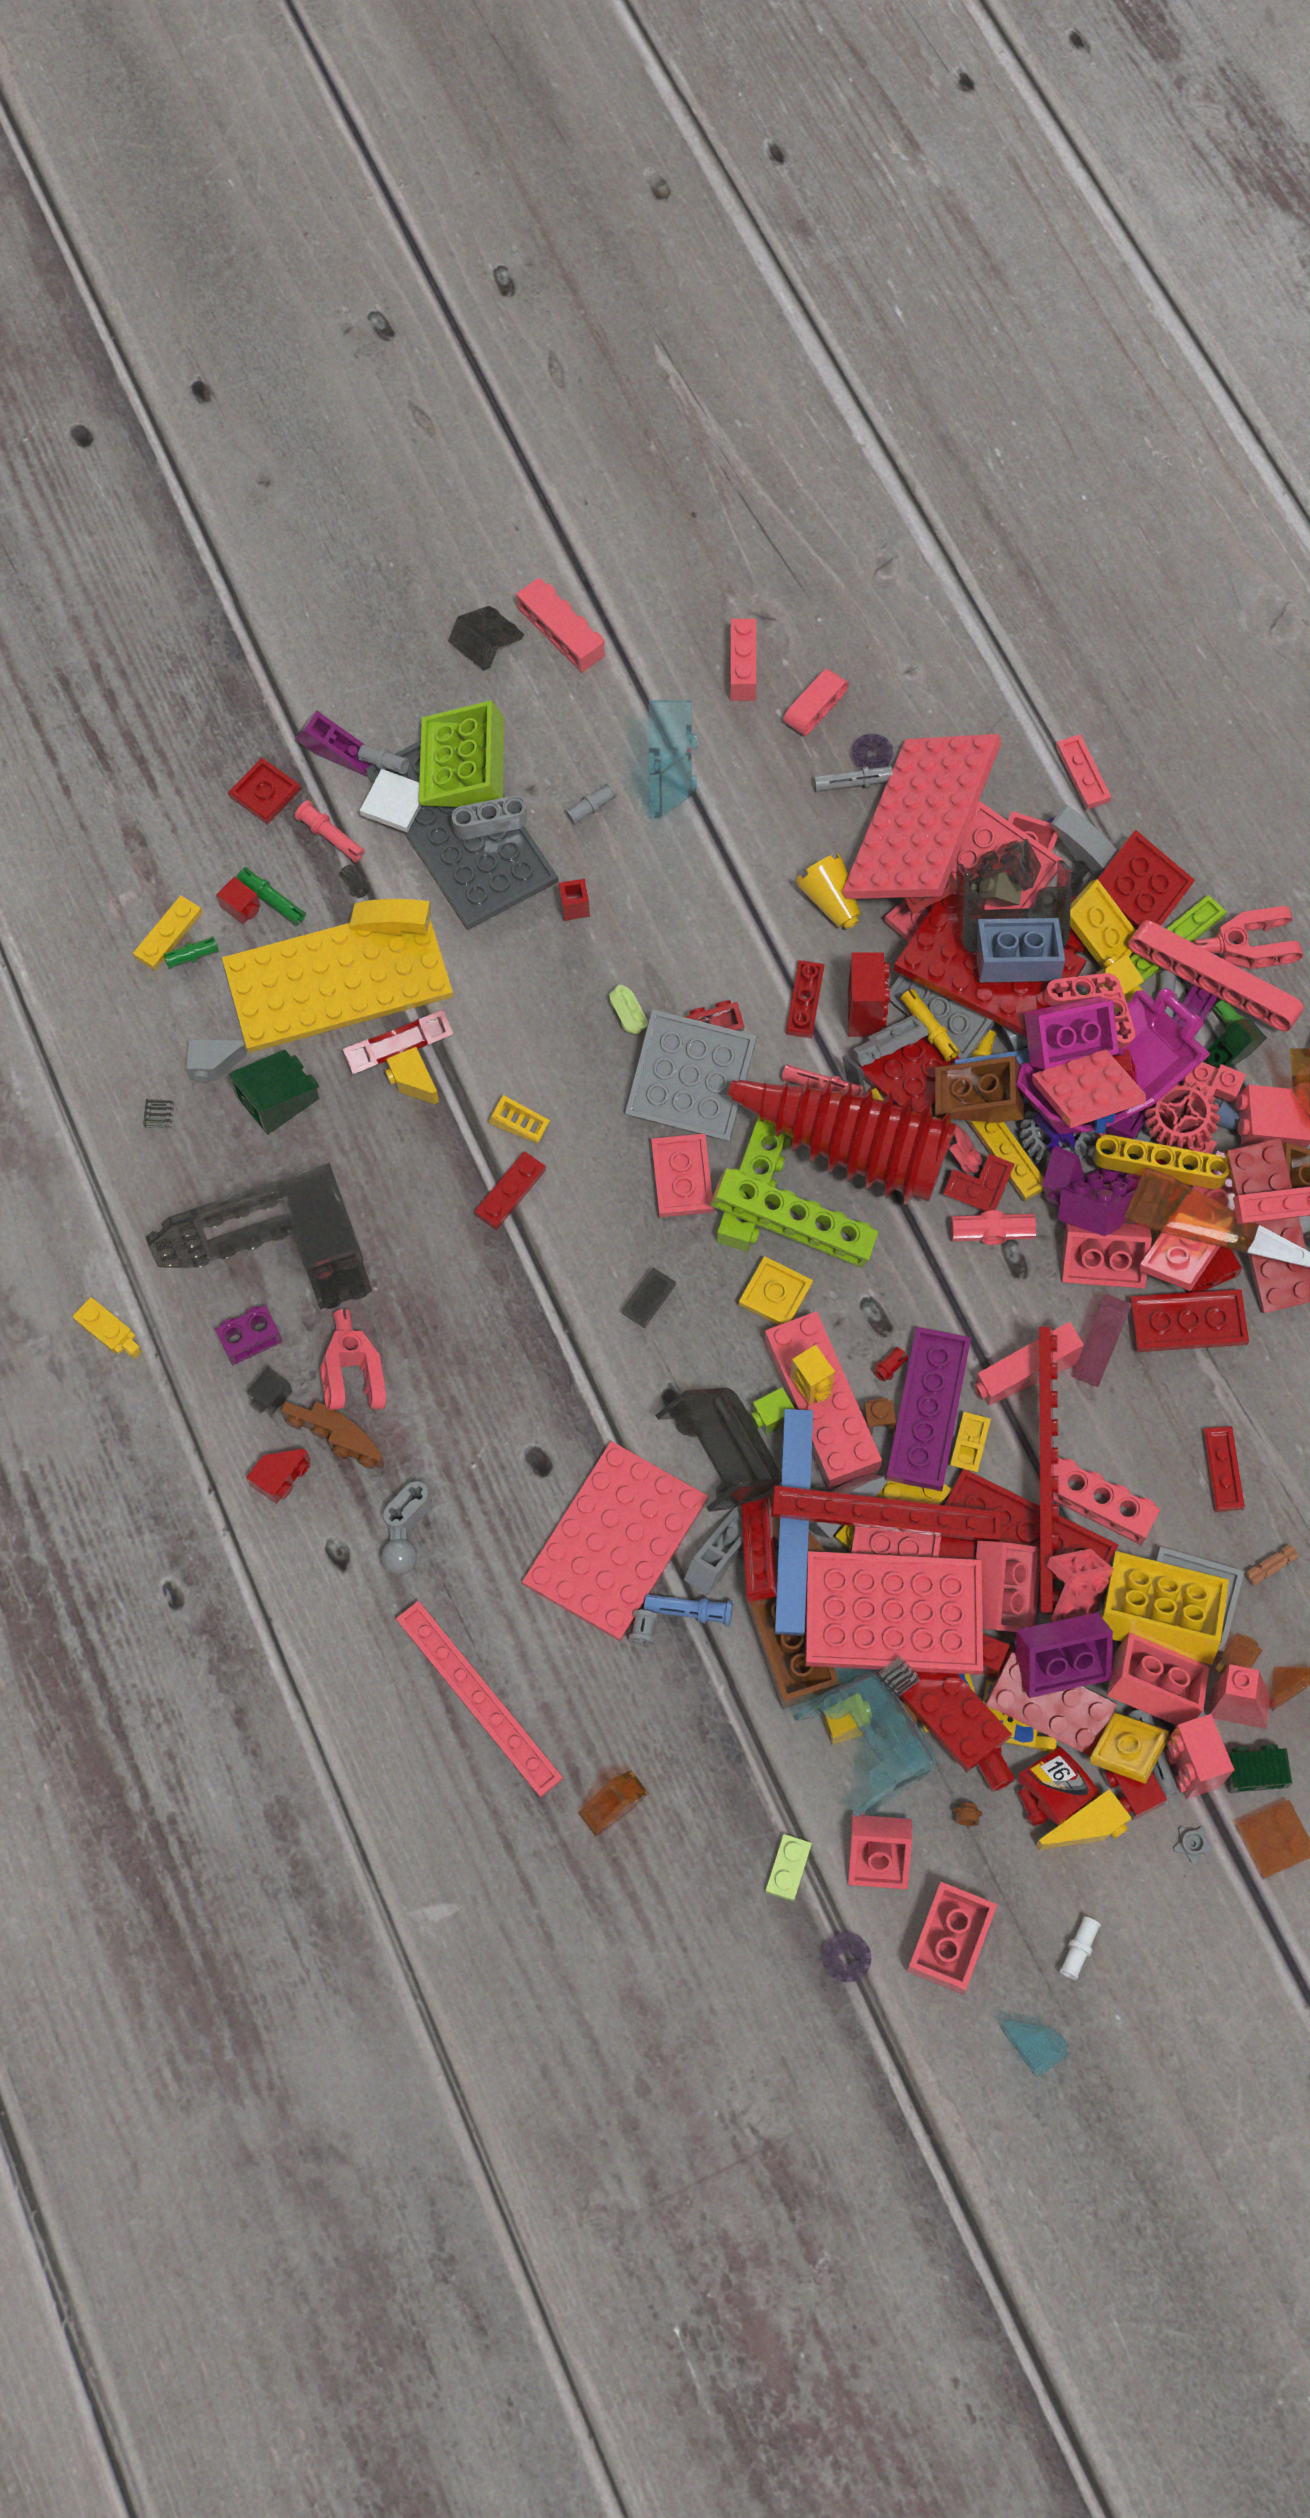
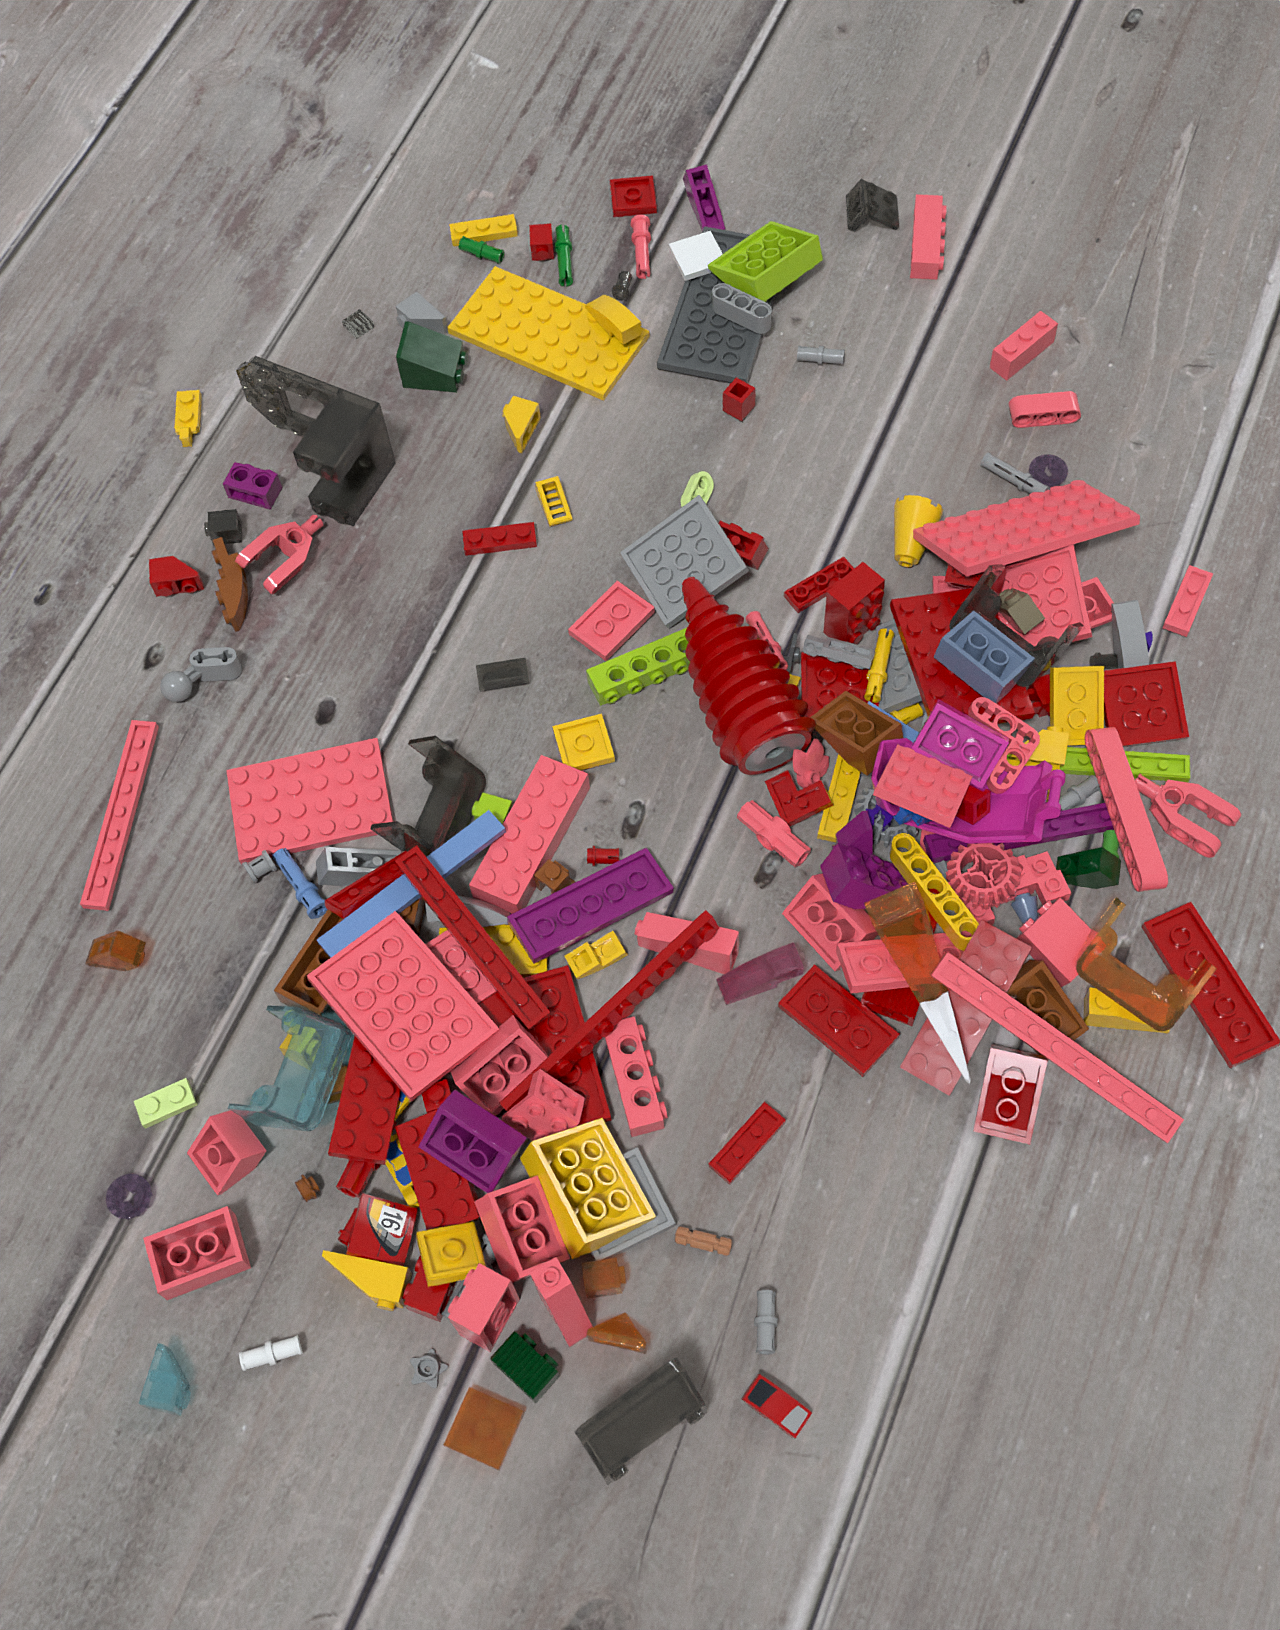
camera: 50 degrees right, 5 degrees down
arch [342,1010,453,1075] -> none
light grey pin [358,745,410,774] -> none
clear light blue windscreen [649,700,697,819] -> none
lime brick [710,1168,879,1268] -> none
yellow brick [790,1345,835,1405] -> none
clear smoke tile [877,1656,920,1697] -> none
clear smoke bracket [971,839,1041,891] -> none

